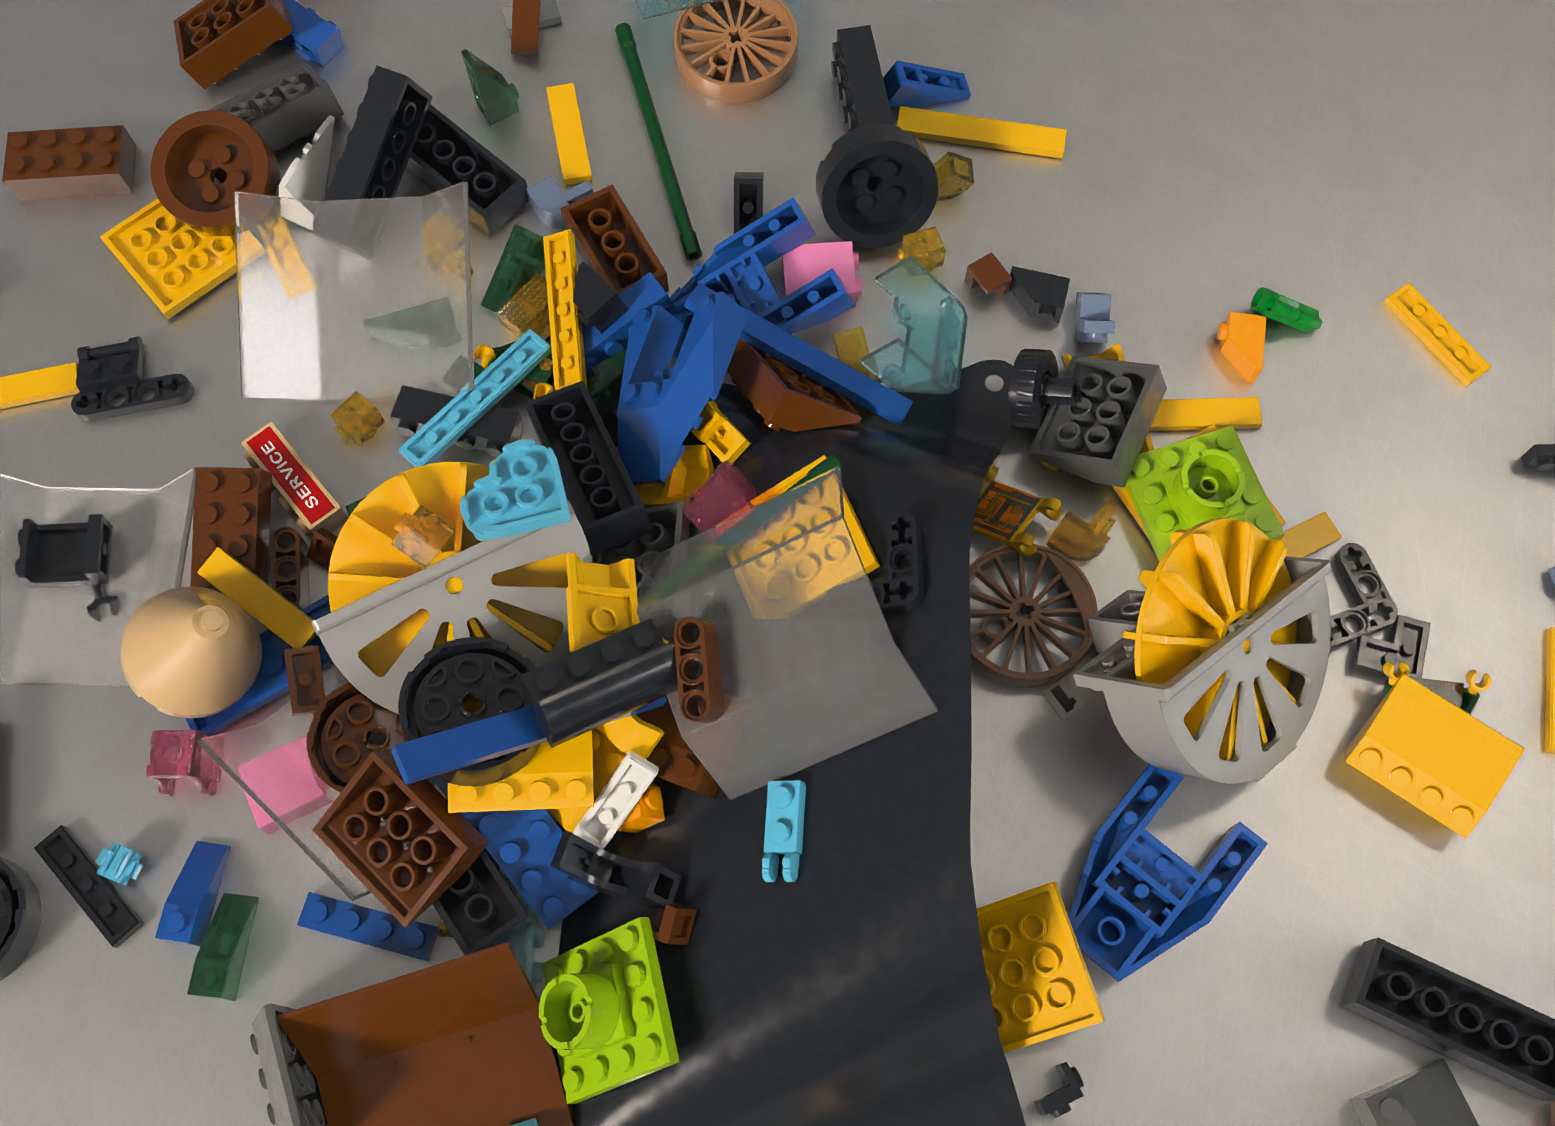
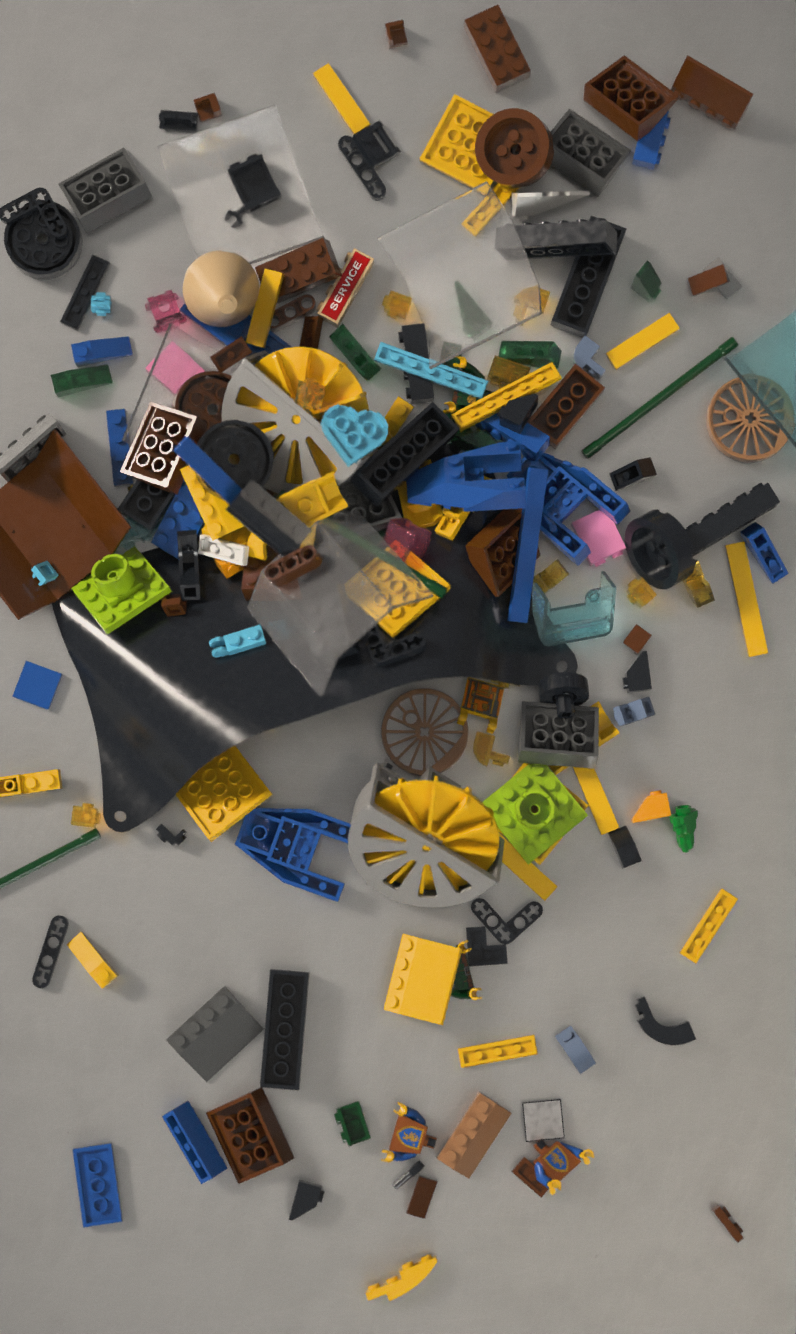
camera: 70 degrees right, 15 degrees up
none -> black slope [608,826,642,868]

